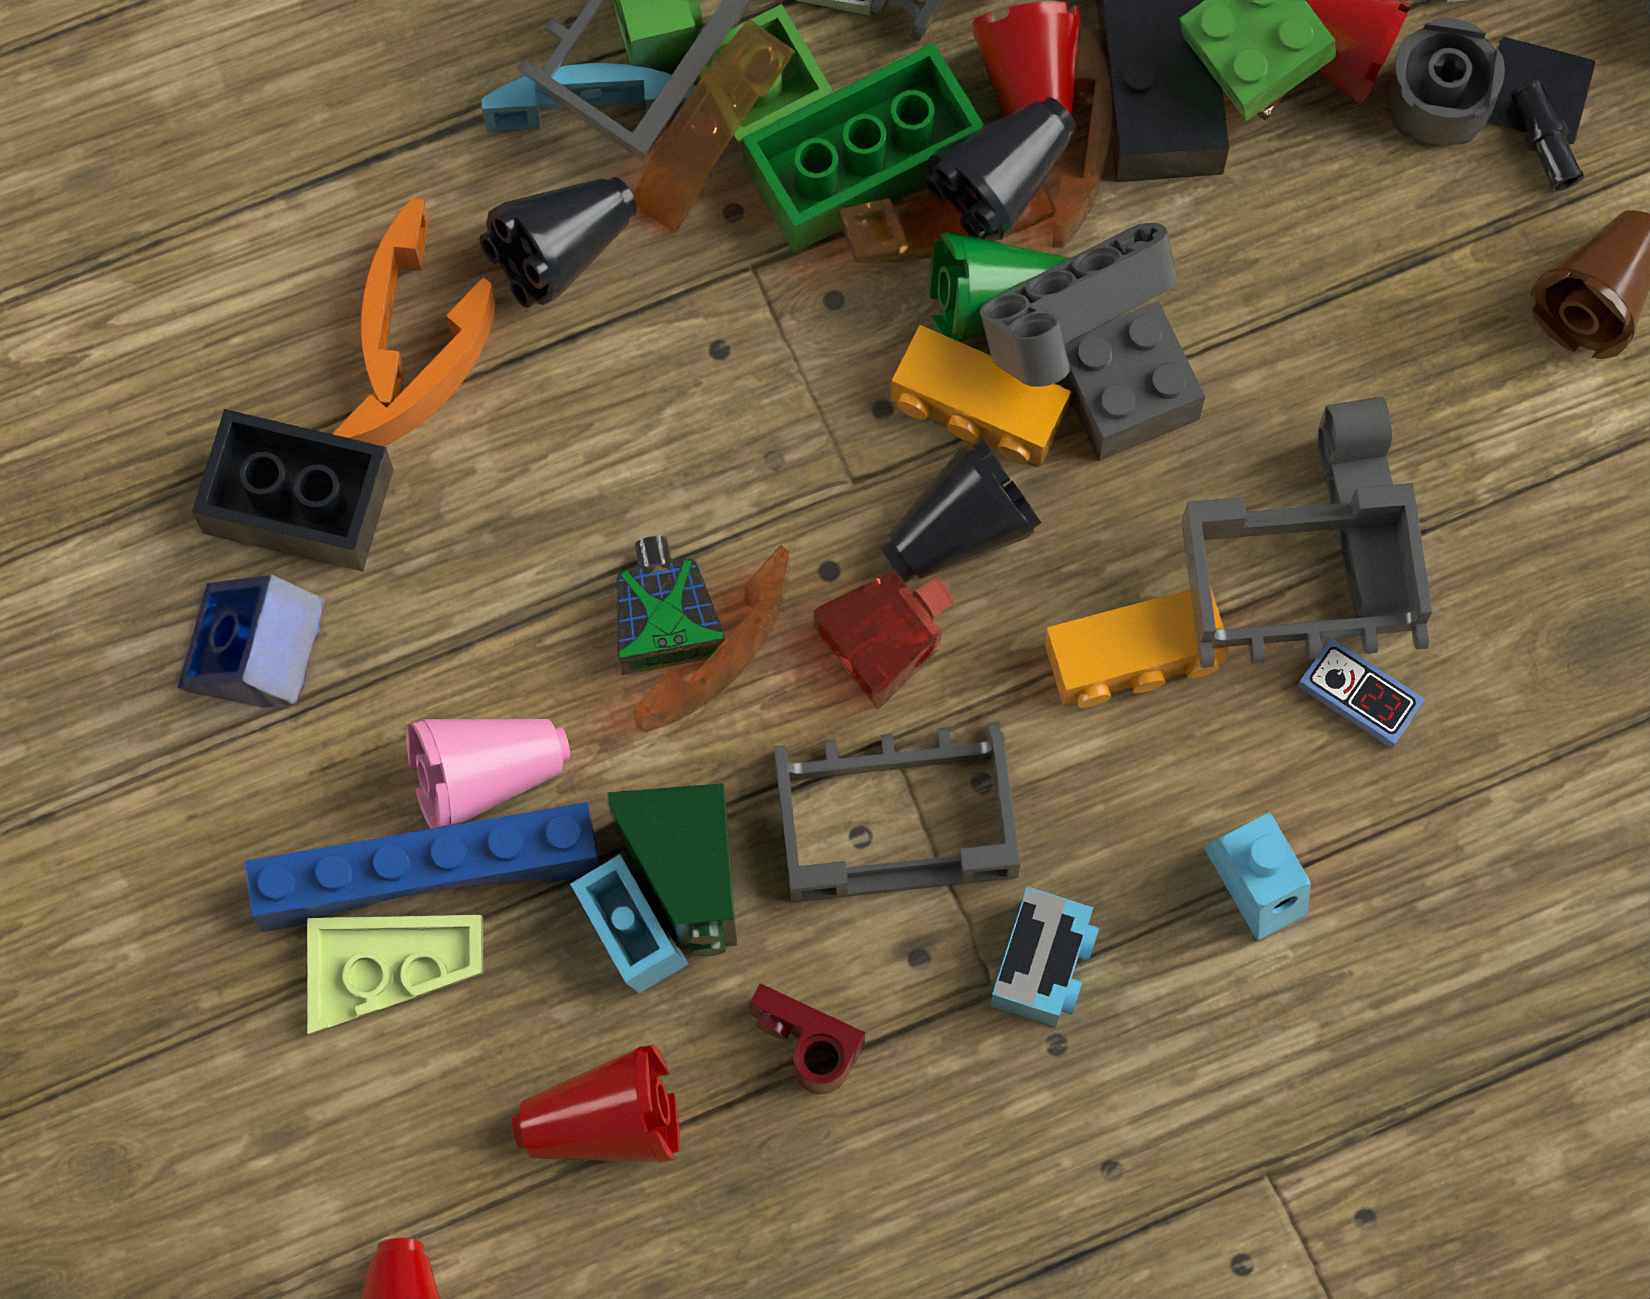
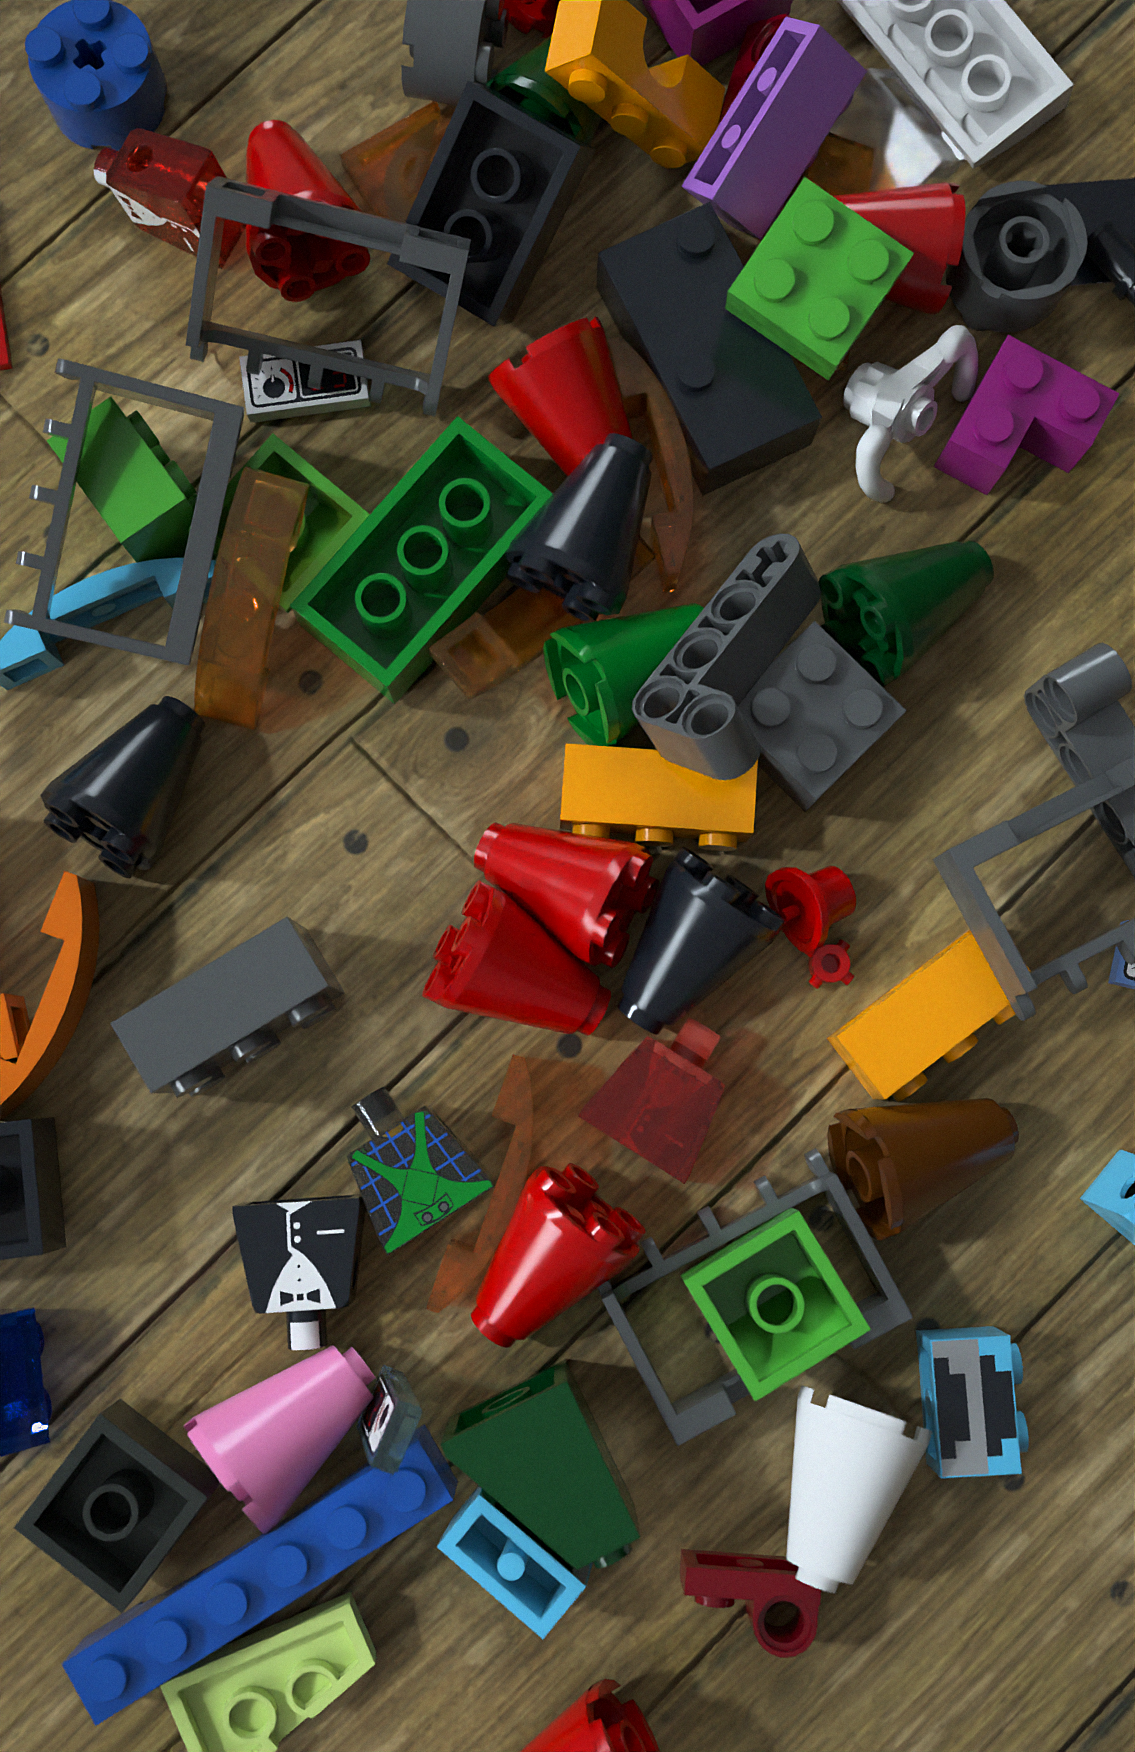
camera: 25 degrees left, 10 degrees up
none -> pearl dark grey brick [14,1398,221,1613]
none -> dark grey brick [110,917,345,1098]
none -> black torso [232,1194,367,1350]
none -> clear light blue tile [357,1365,423,1475]
none -> red cone [422,880,611,1036]
none -> red cone [471,1163,646,1348]
none -> red cone [474,822,659,968]
none -> bright green slope [680,1208,871,1402]
none -> red piece [765,866,856,954]
none -> white cone [786,1385,932,1593]
none -> red piece [805,939,854,989]
none -> dark green cone [818,541,994,687]
none -> reddish brown cone [827,1098,1019,1241]
none -> white piece [843,325,978,503]
none -> magenta brick [933,335,1120,495]

